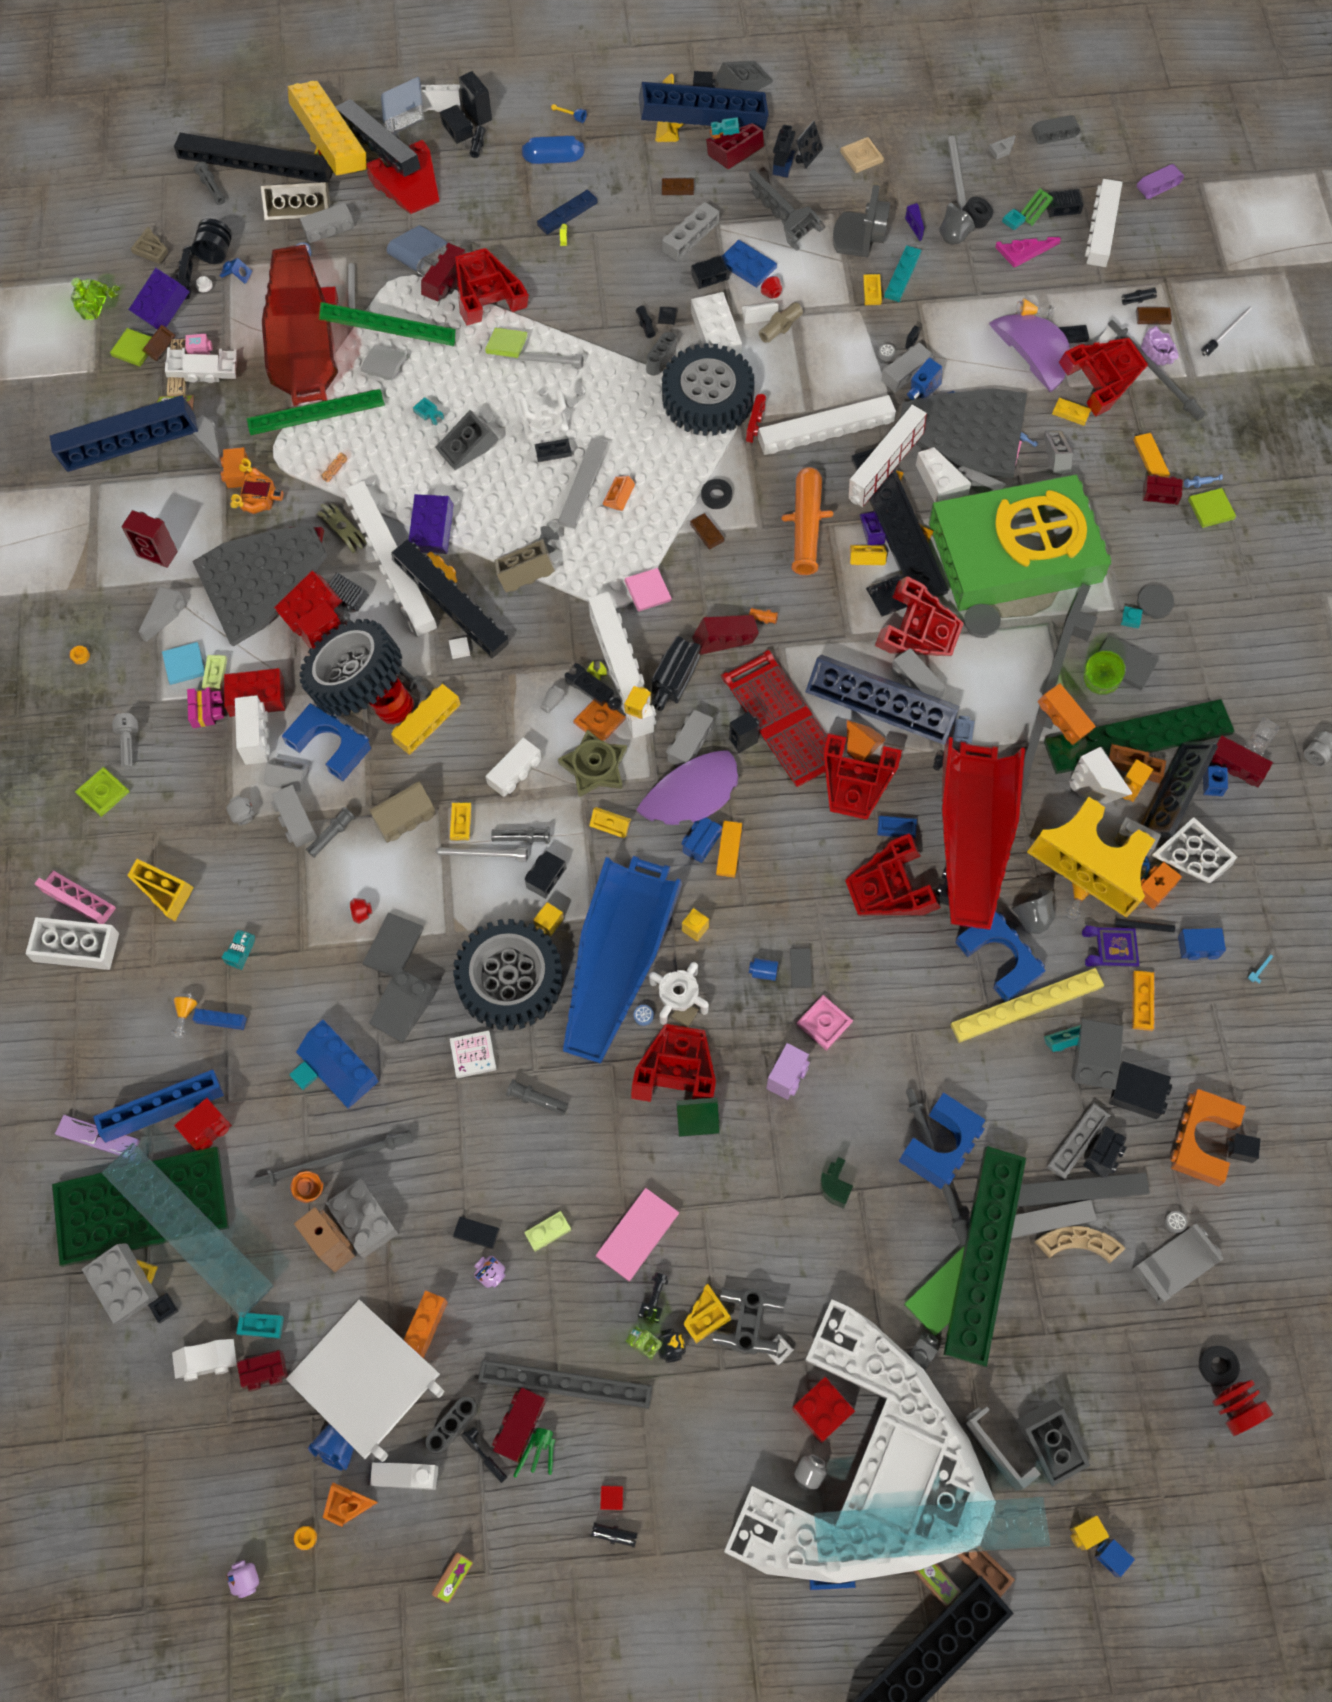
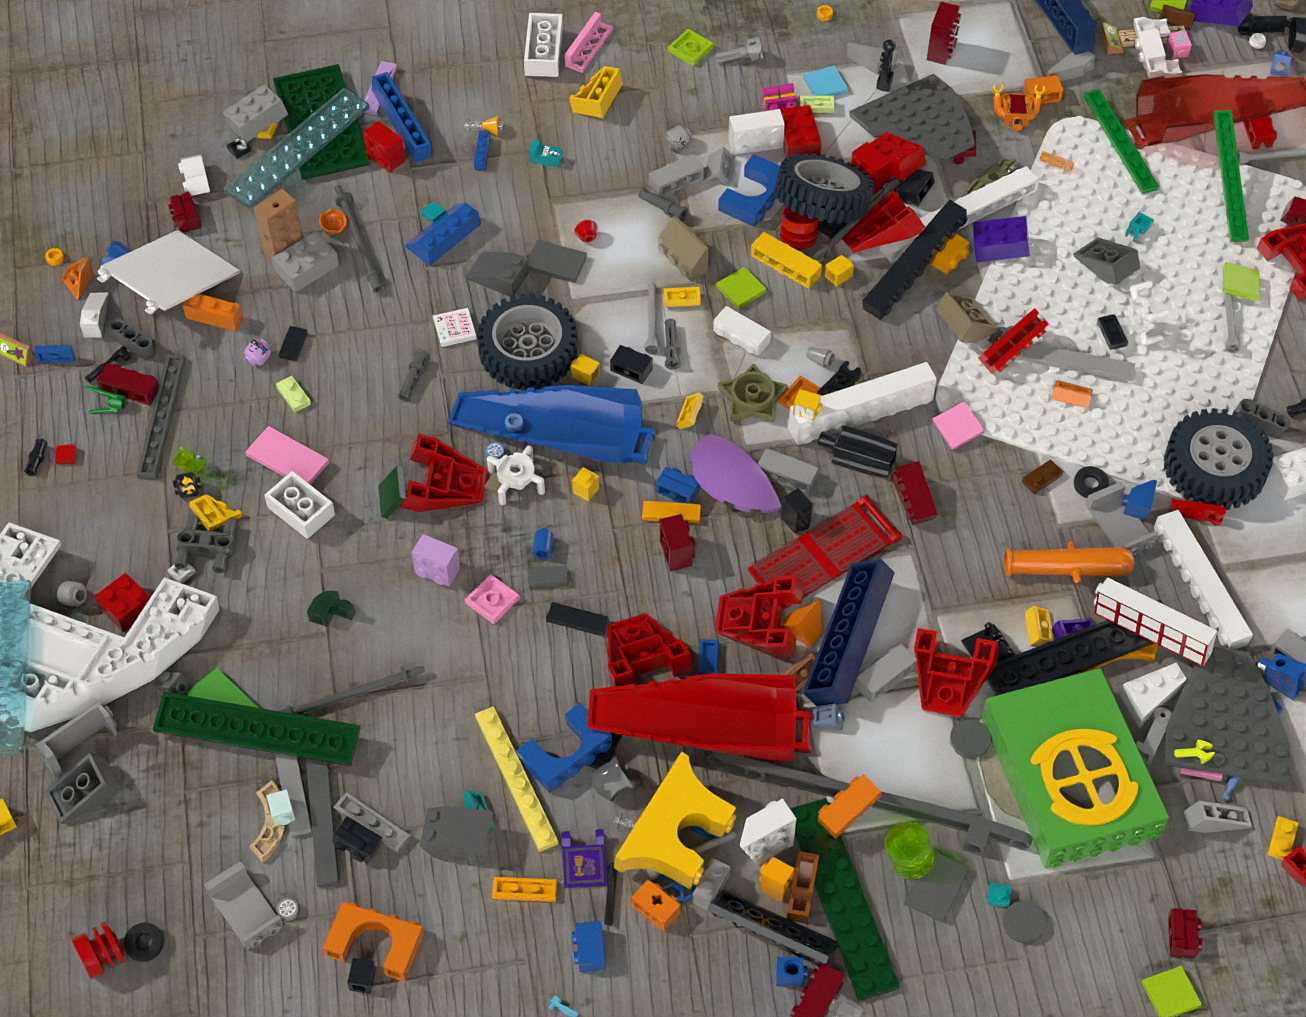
camera: 85 degrees right, 10 degrees down
lavender head [226,1560,260,1598] -> none
teal plate [236,1312,284,1339] -> none
light grey slope [361,344,406,381] -> none
white tile [449,637,470,659] -> none
black hinge [638,1272,668,1323] -> none
orange pin [749,608,778,624] -> none
blue arch [899,1092,985,1189] -> none
black brick [1109,1061,1172,1120] -> none
light orange tile [1133,433,1170,478] -> none
white wedge [1152,817,1237,883] -> none
medium blue piece [1184,475,1223,488] -> none
none -> blue plate [34,345,75,363]
none -> white brick [264,471,335,539]
none -> light aqua brick [266,789,295,826]
none -> medium blue tile [505,413,524,432]
none -> black tile [546,602,609,636]
none -> dark red brick [659,514,695,571]
none -> lime tile [716,266,766,309]
none -> nougat slope [782,653,816,692]
none -> yellow brick [825,255,854,287]
none -> red wedge [842,191,925,253]
none -> black plate [876,39,896,92]
none -> red brick [978,308,1049,374]
none -> light grey panel [1086,482,1159,555]
none -> blue slope [1122,480,1157,520]
none -> neon yellow bar [1174,740,1215,764]

